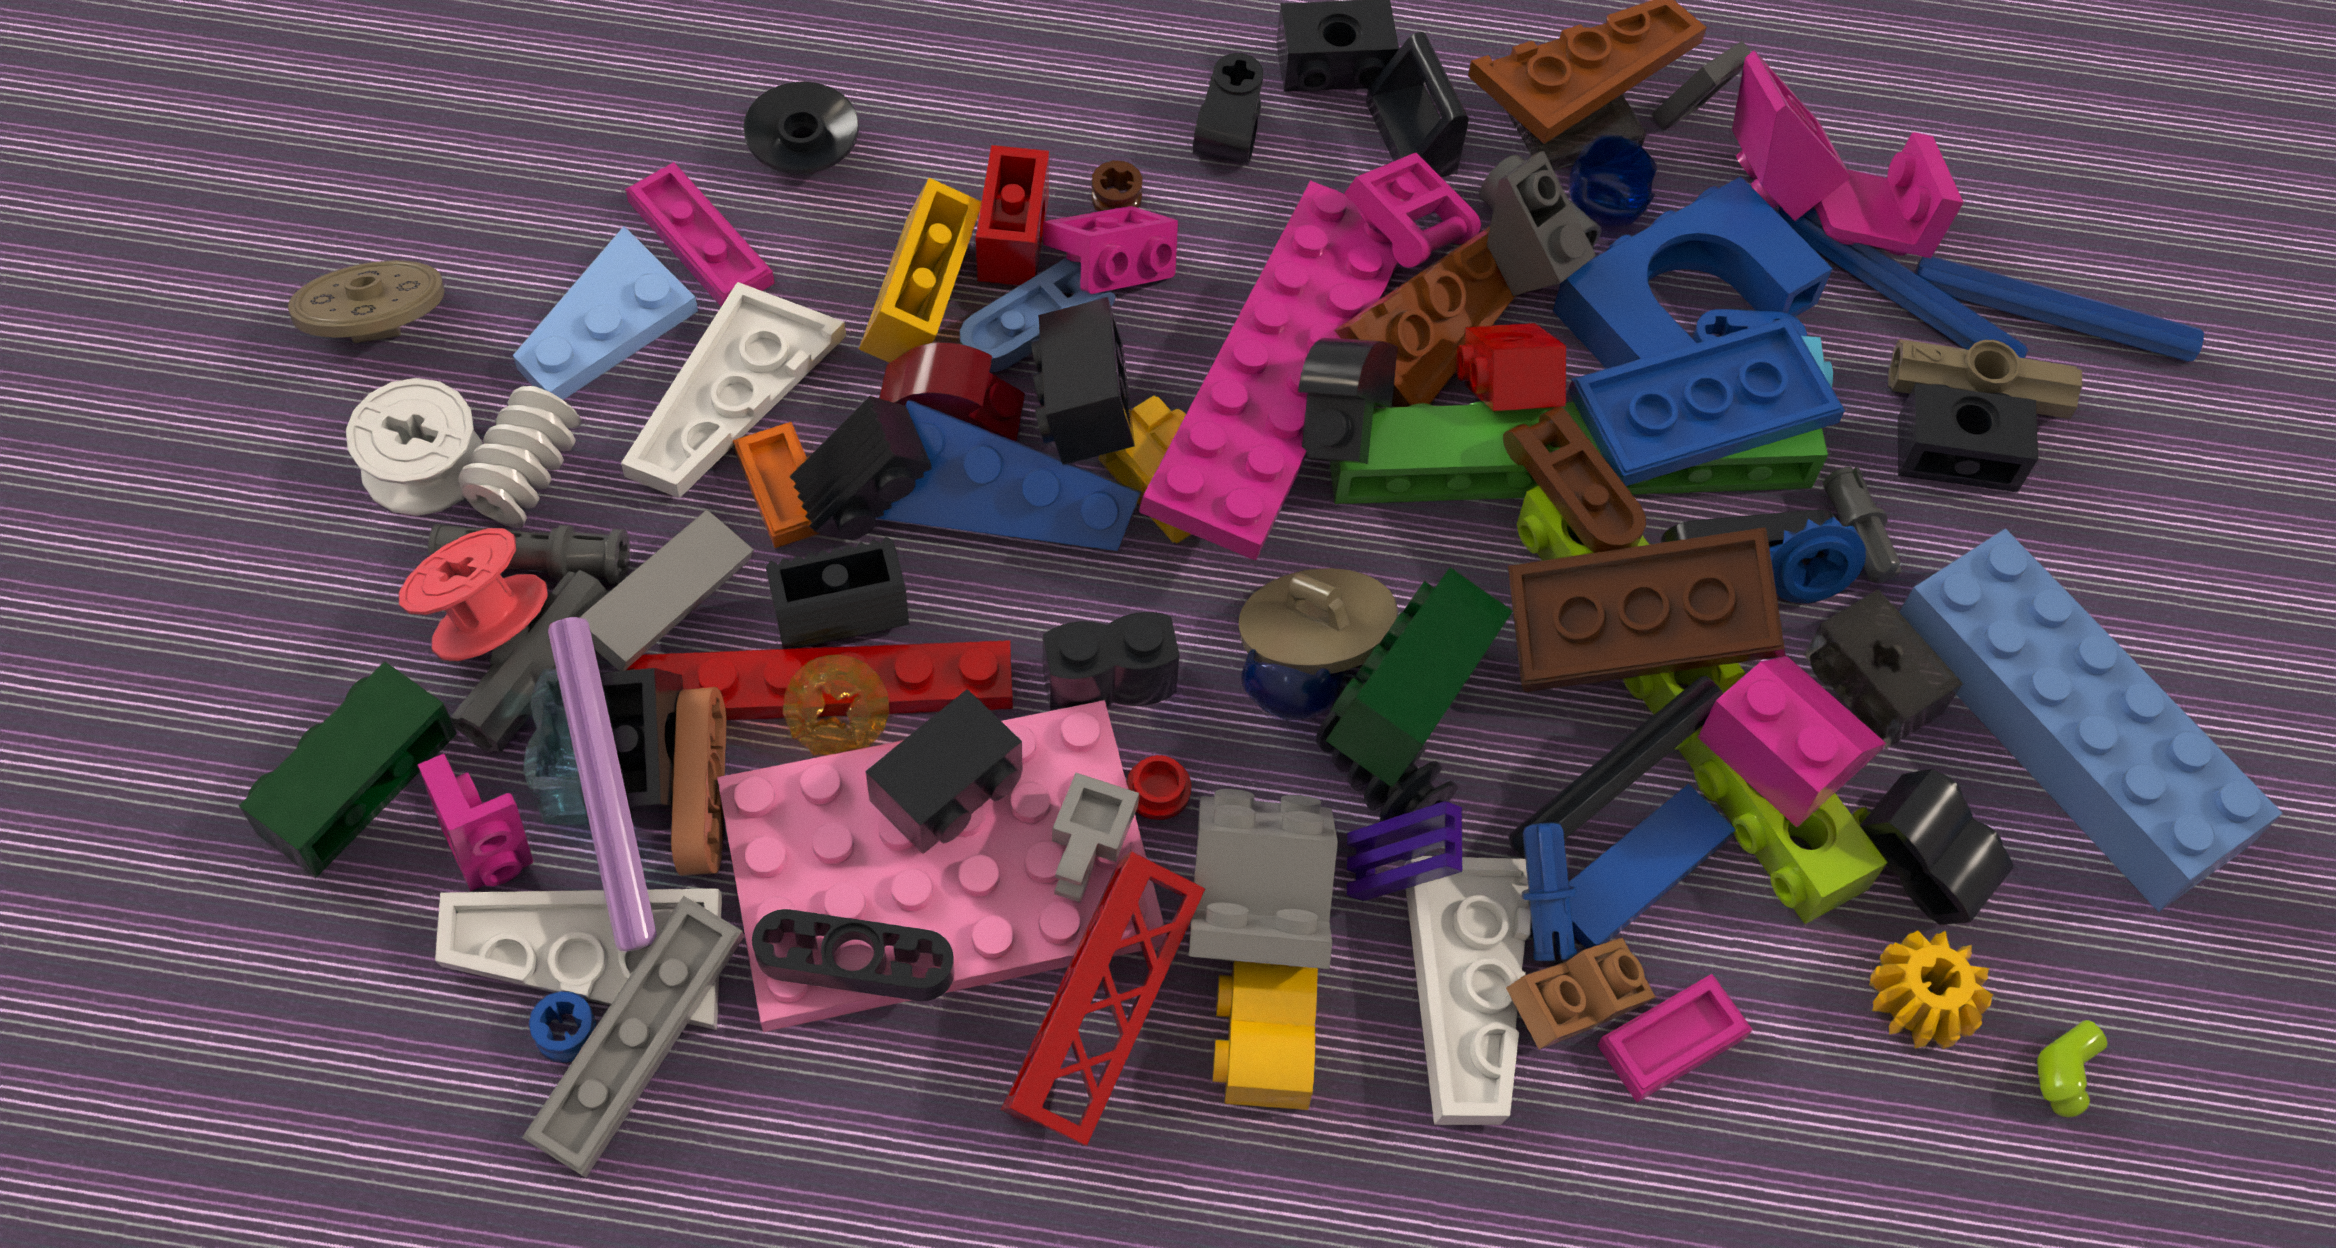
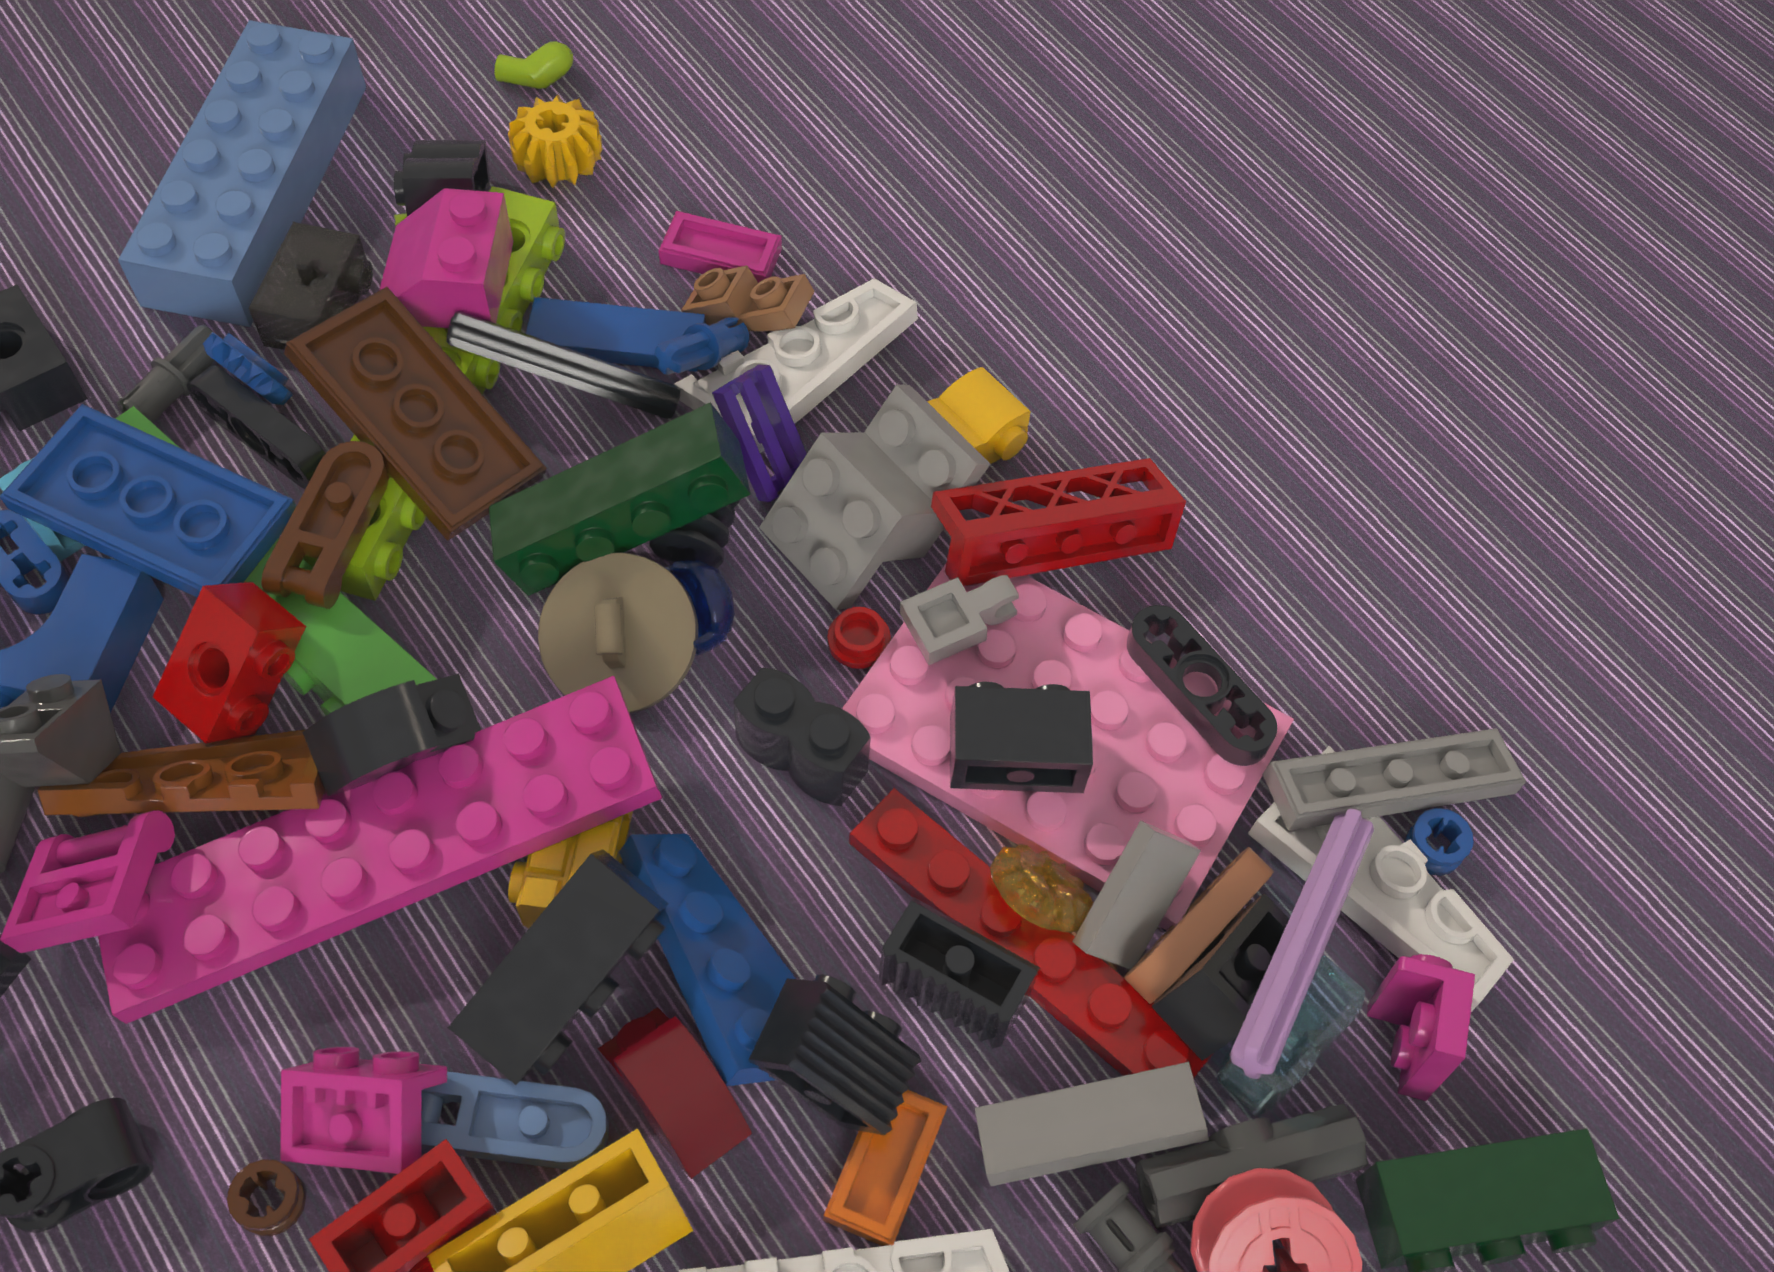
camera: 135 degrees left, 0 degrees up
none -> light grey tile [1072,820,1201,969]

